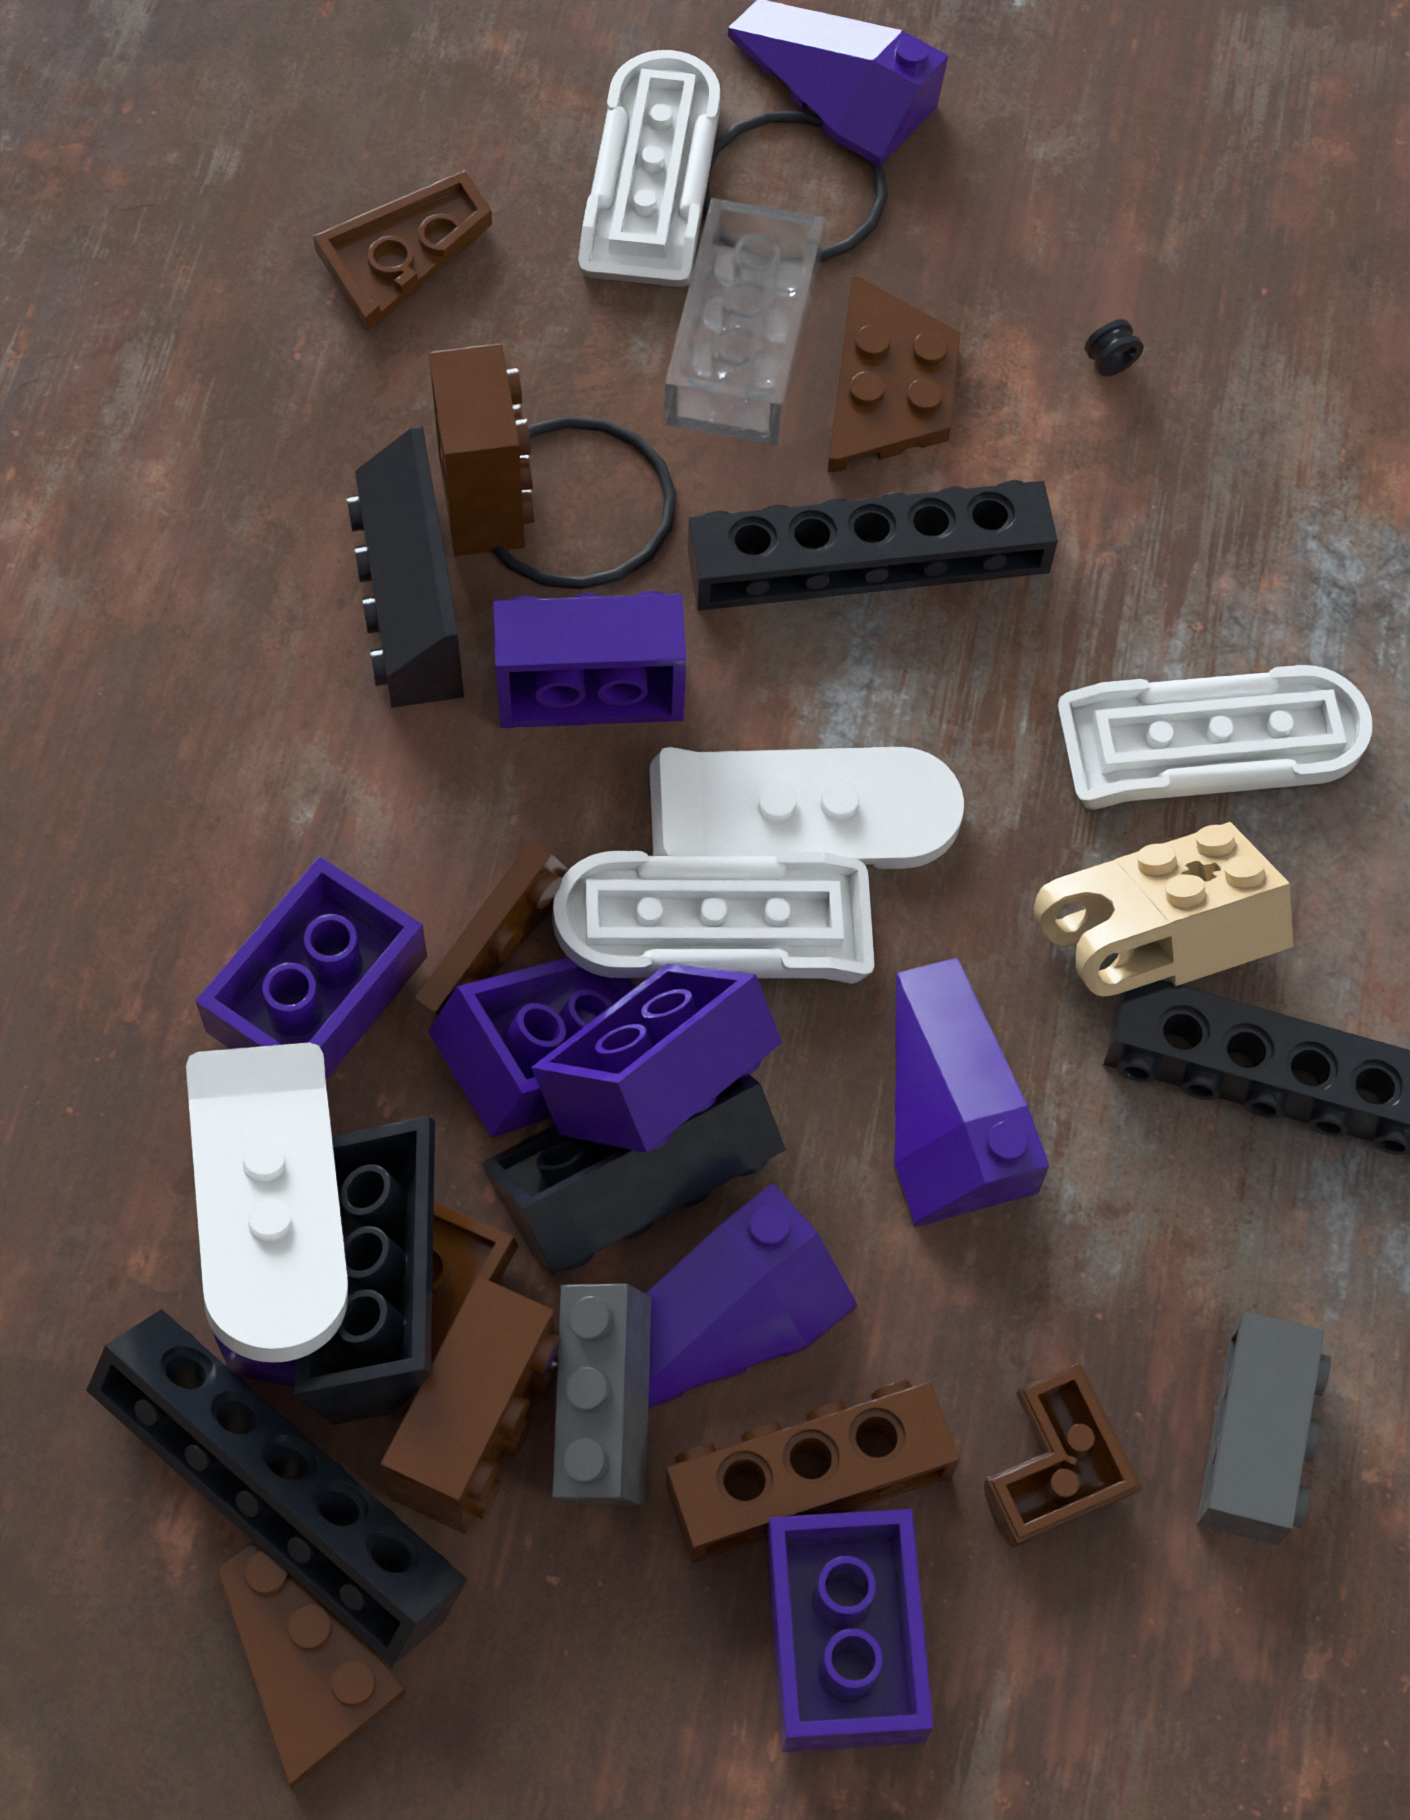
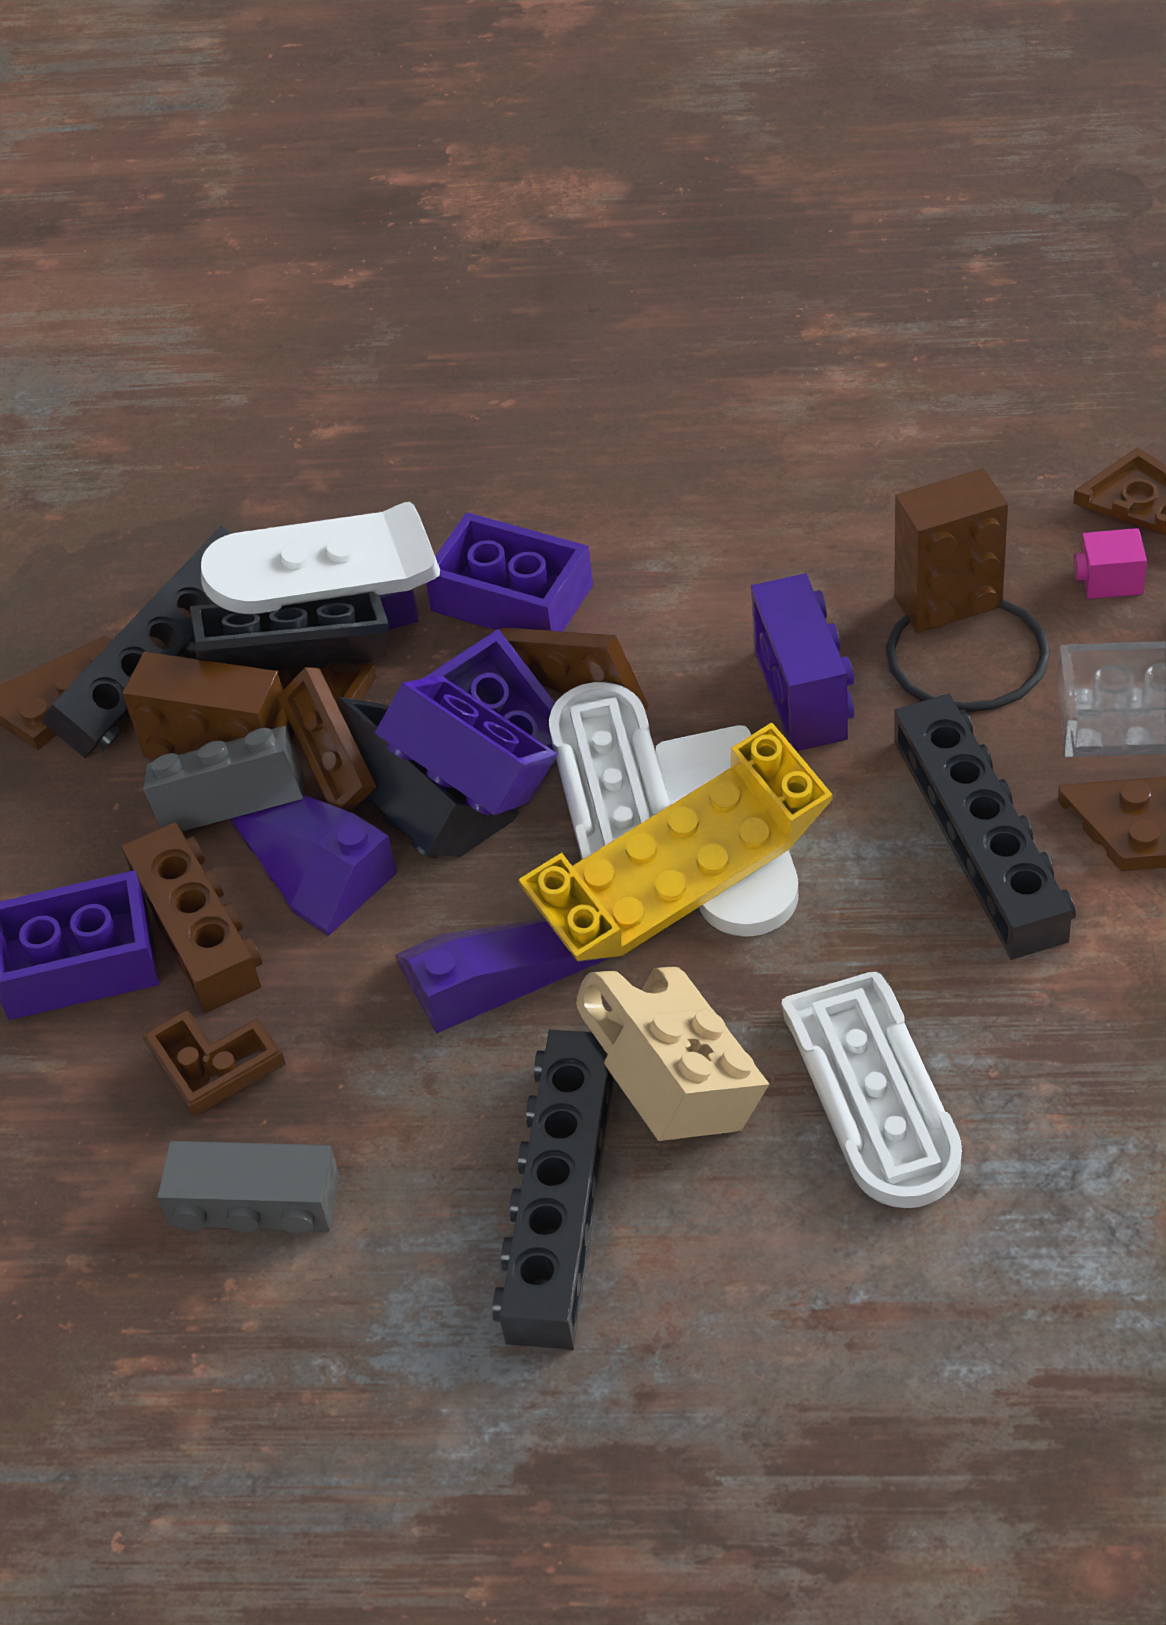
camera: 90 degrees right, 15 degrees down
black slope [347,426,464,708] -> none
none -> reddish brown plate [277,667,377,812]
none -> yellow slope [518,723,833,961]
none -> dark pink brick [1073,528,1147,599]

